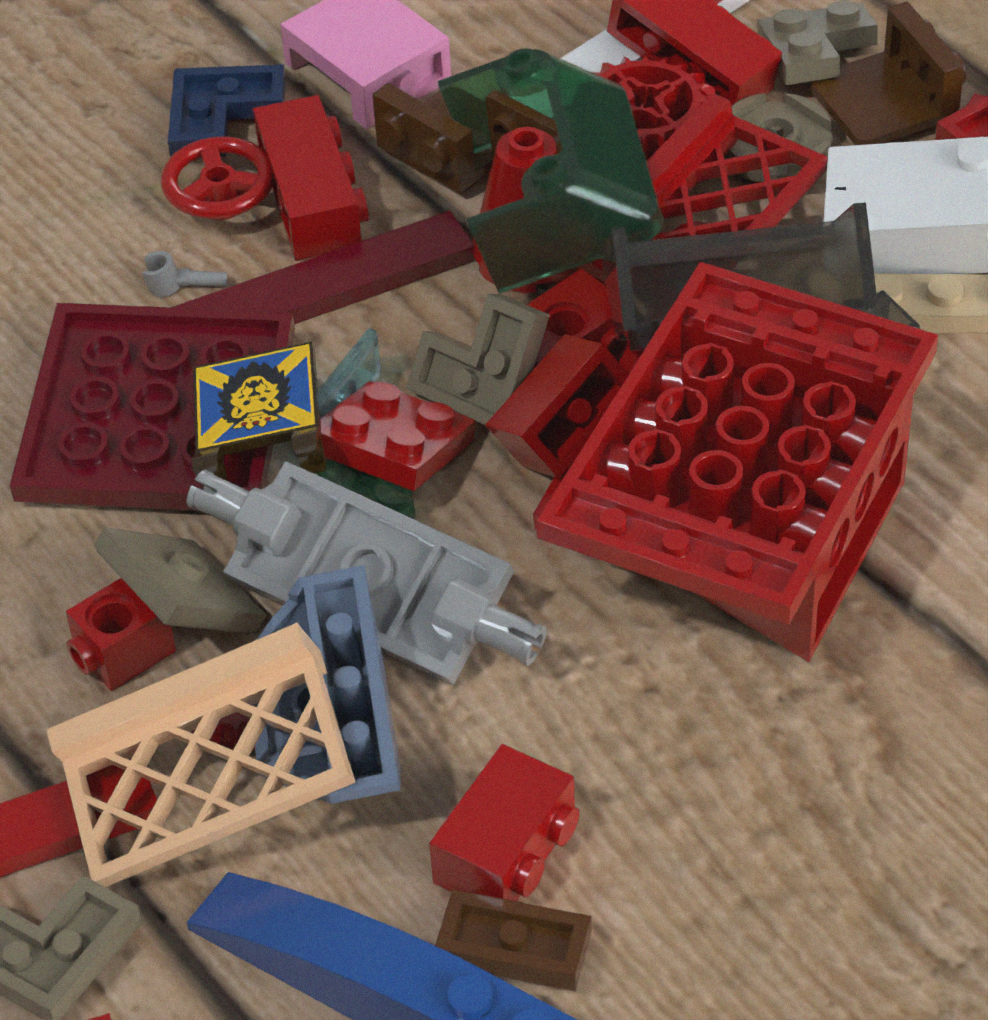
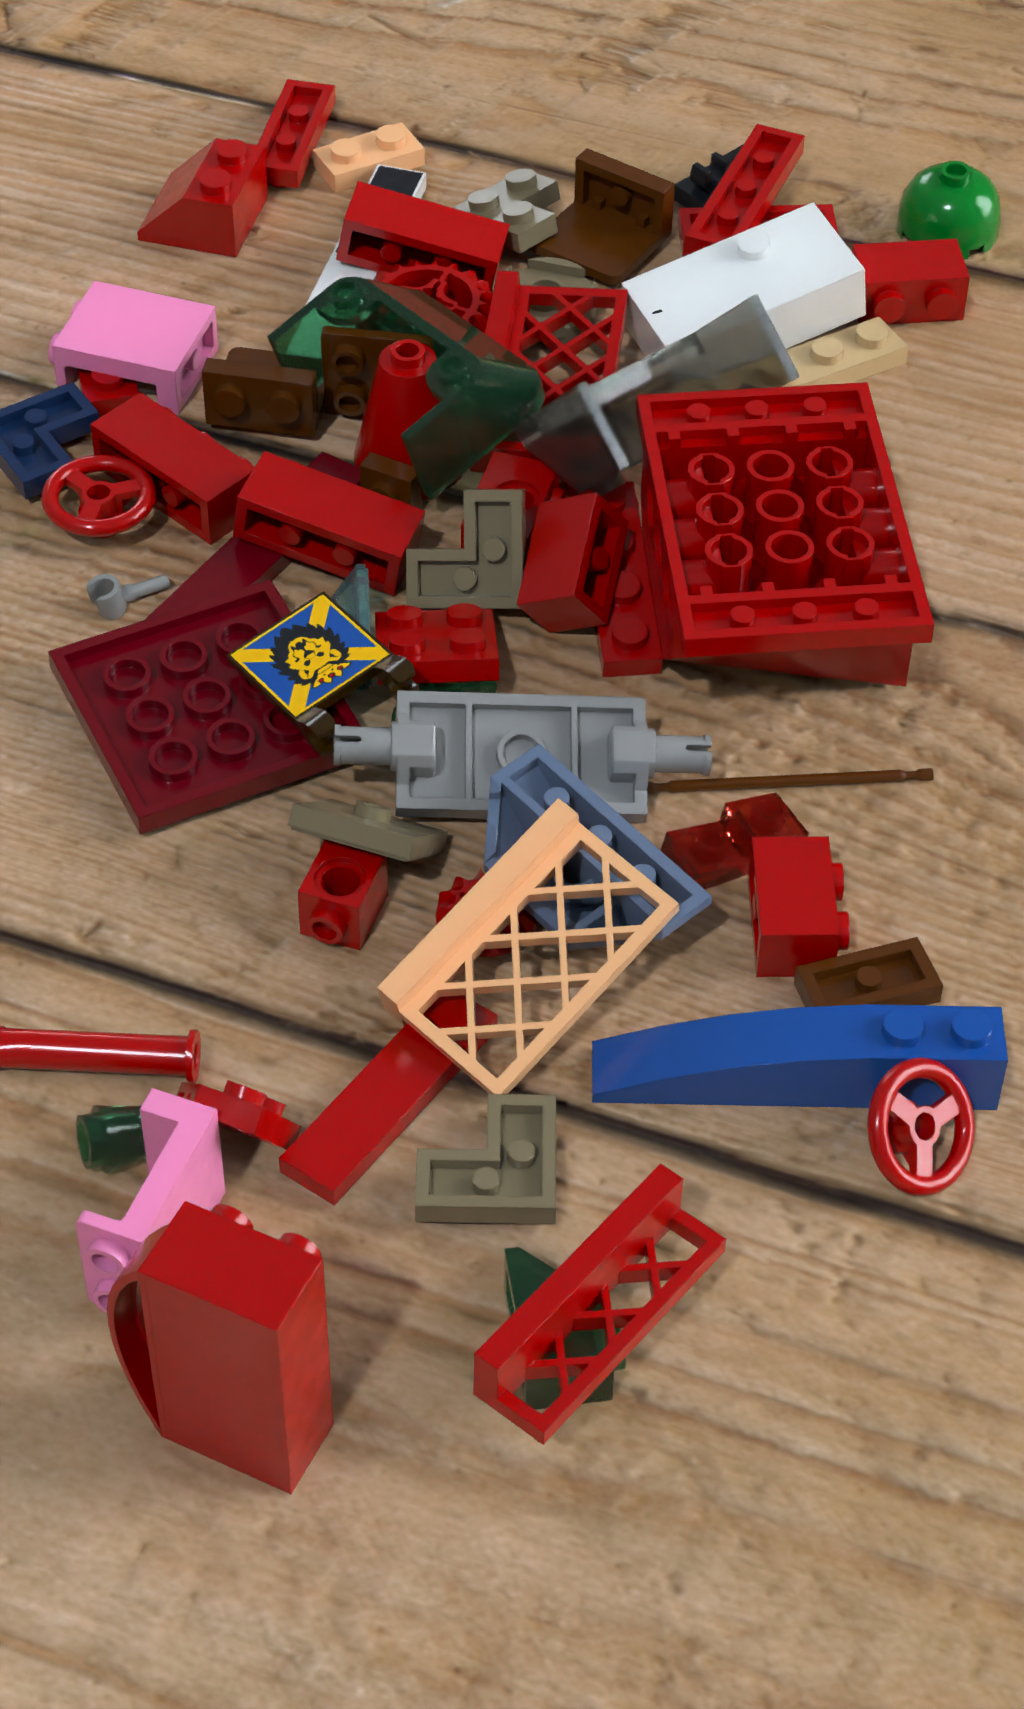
camera: 35 degrees left, 0 degrees up
none -> red plate [78,368,139,418]
none -> red brick [233,451,426,596]
none -> reddish brown plate [360,452,422,509]
none -> reddish brown piece [647,768,934,794]
none -> clear red slope [661,792,809,889]

